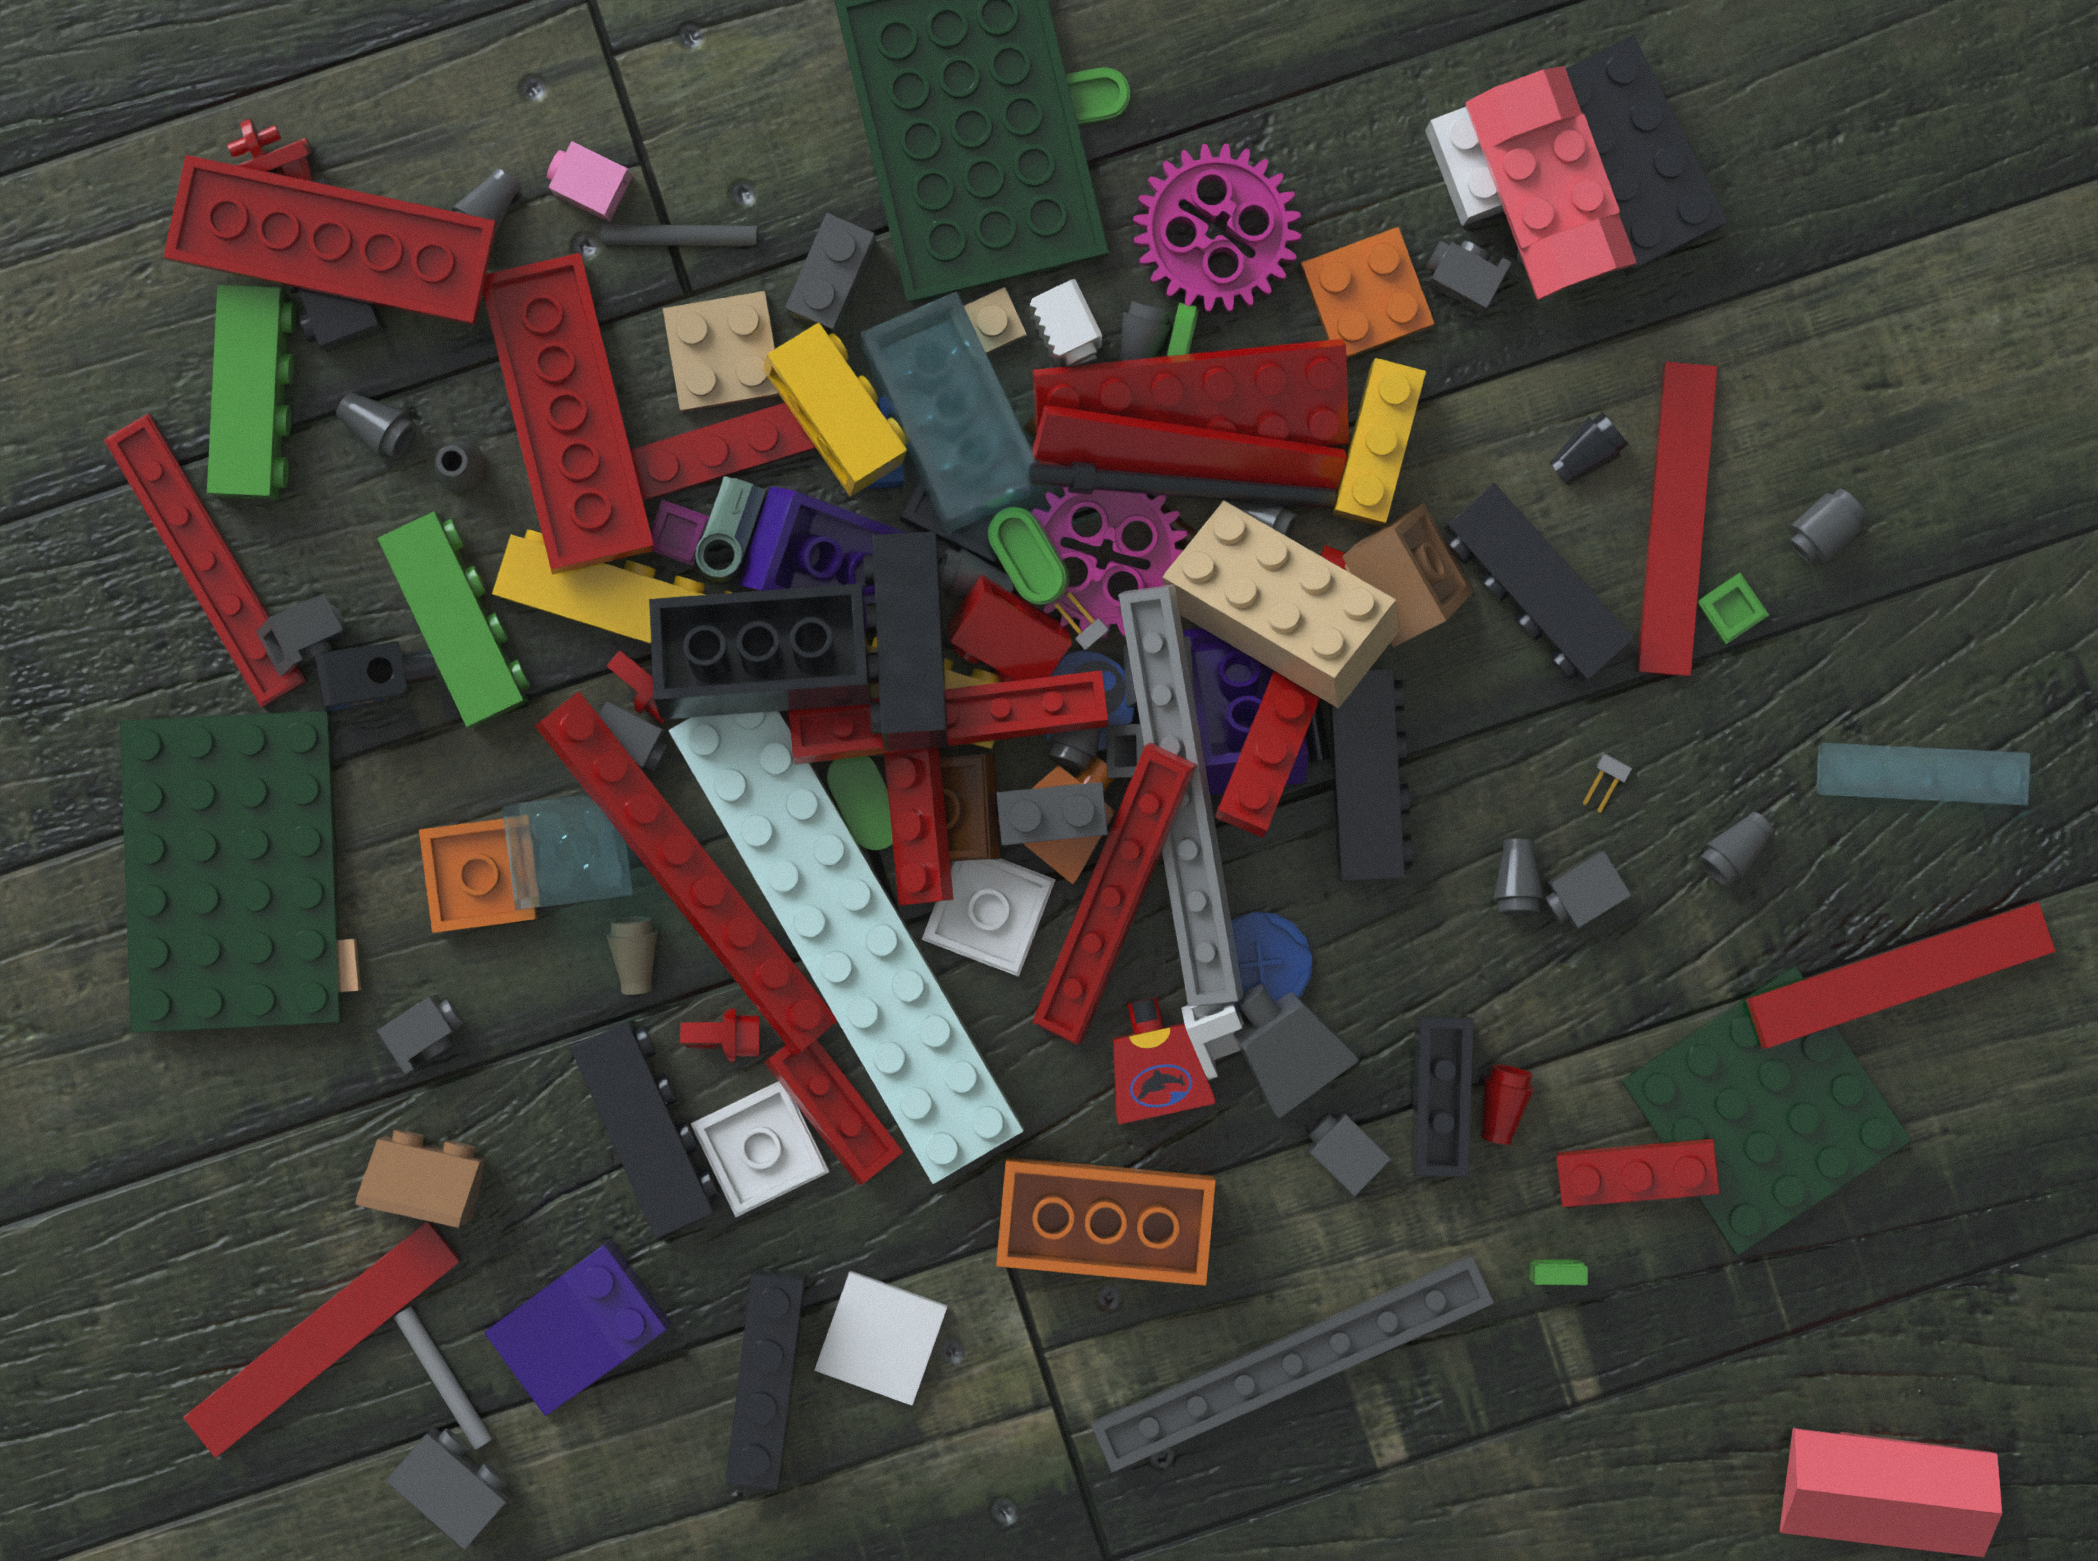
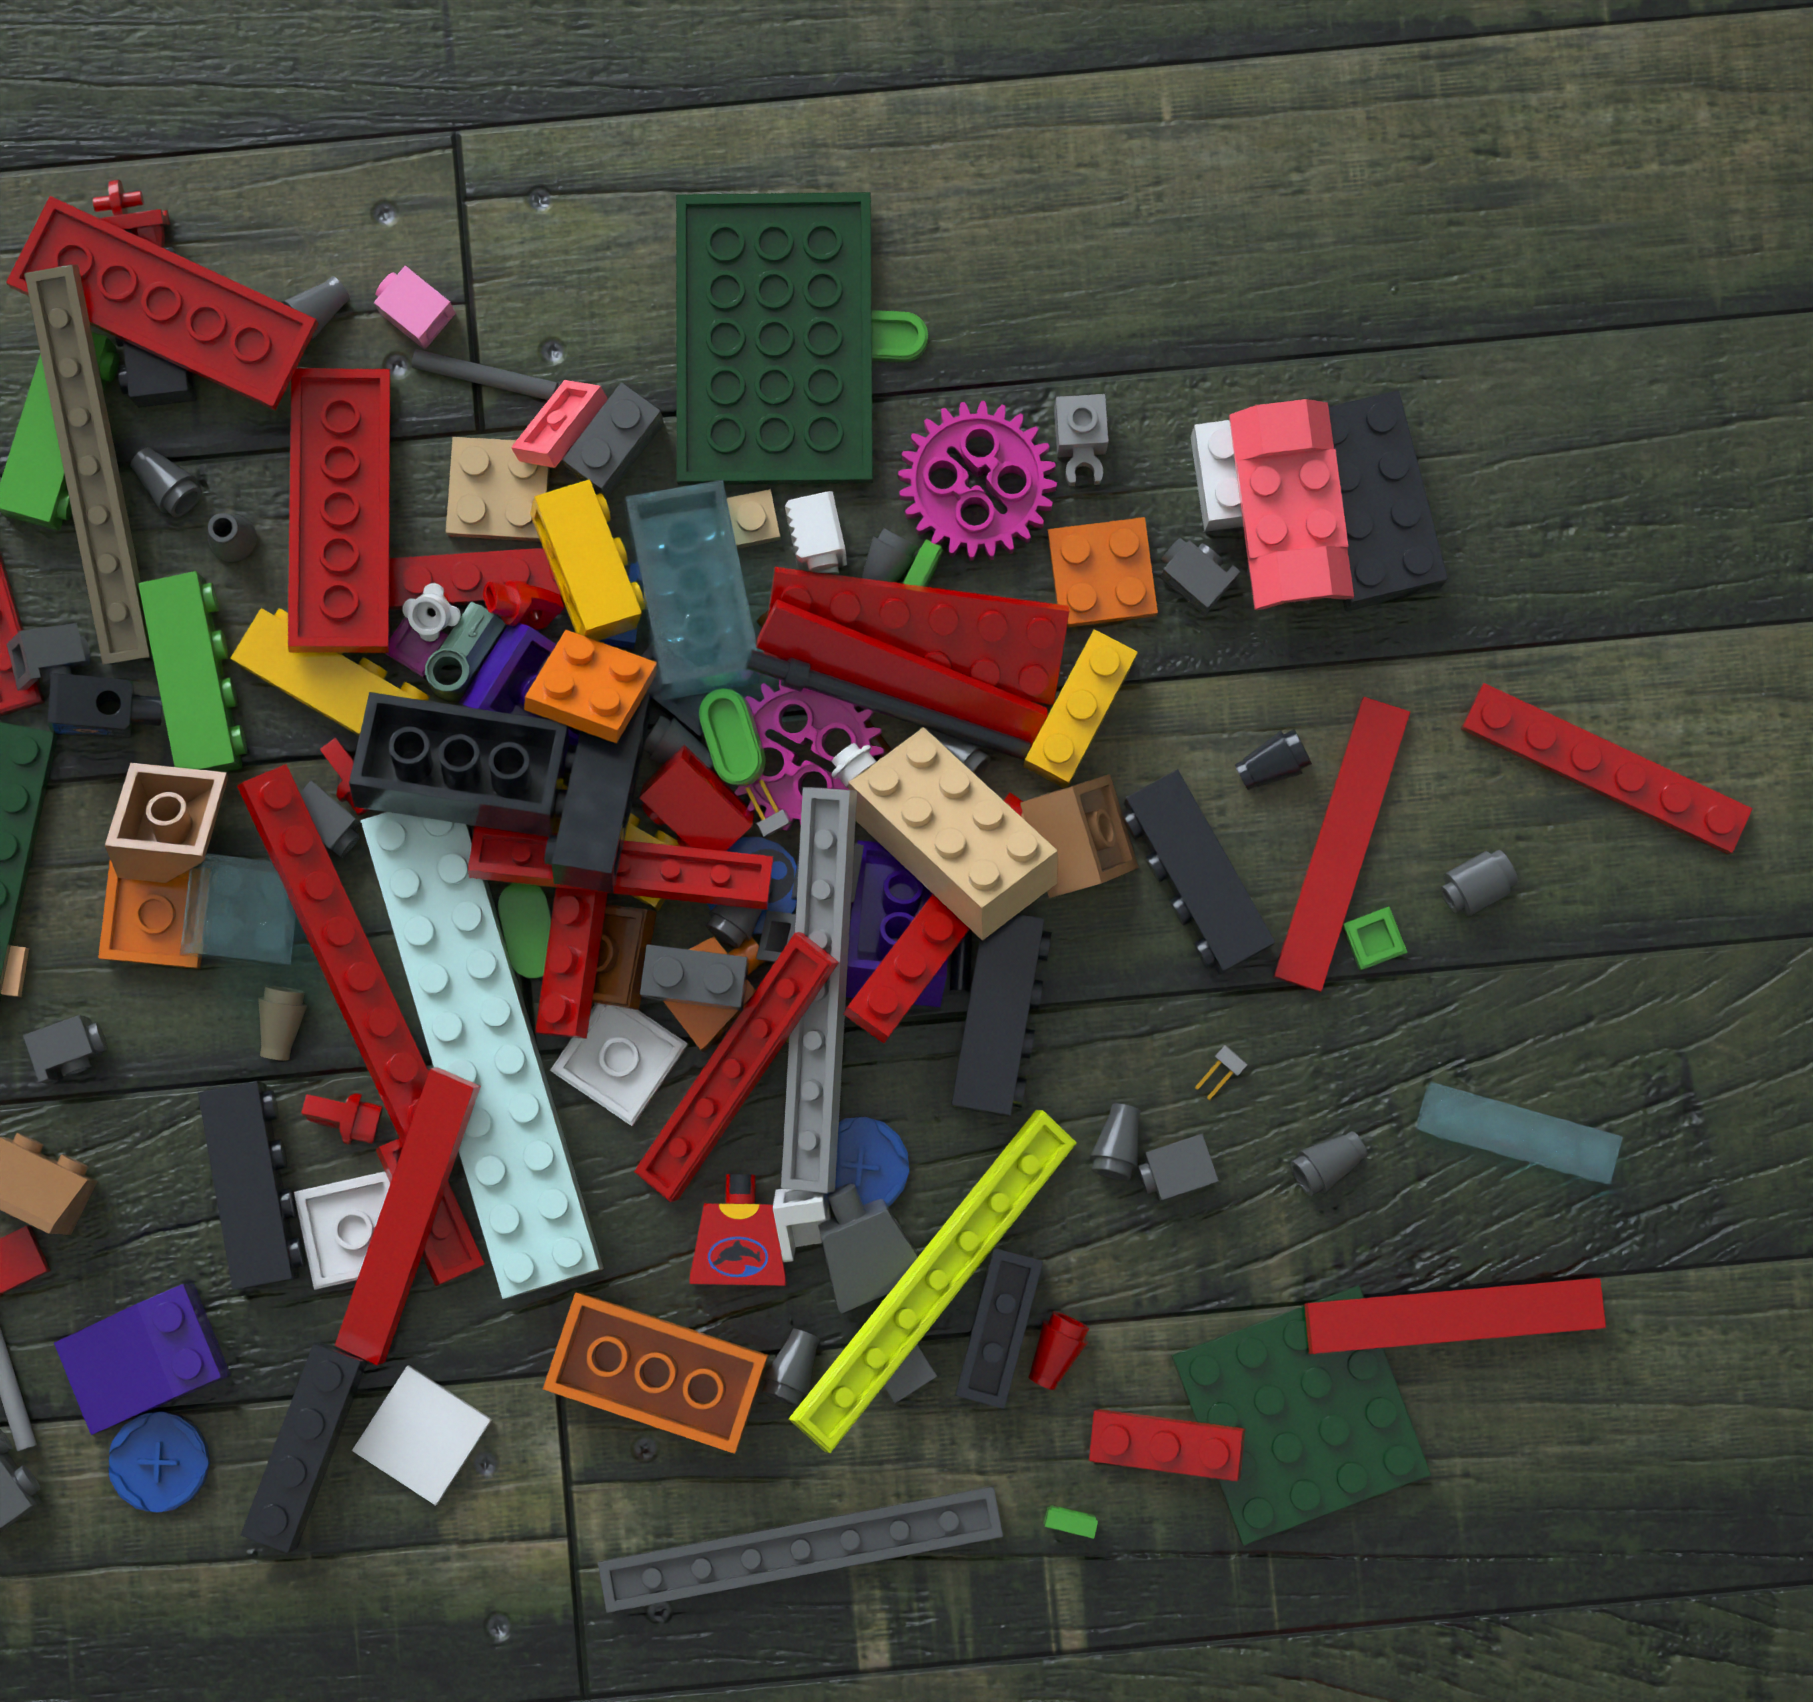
camera: 10 degrees right, 5 degrees down
none -> dark tan plate [25,265,152,664]
none -> medium nougat slope [105,763,228,883]
none -> blue tile [108,1411,210,1512]
none -> red tile [334,1067,481,1366]
none -> white plate [403,583,461,642]
none -> red piece [483,580,565,630]
none -> coral plate [511,380,608,468]
none -> orange plate [524,630,657,743]
none -> dark grey cone [762,1328,820,1407]
none -> neon yellow tile [789,1110,1077,1453]
none -> white plate [832,743,877,788]
none -> light grey brick [1054,394,1108,486]
none -> red plate [1461,683,1753,855]

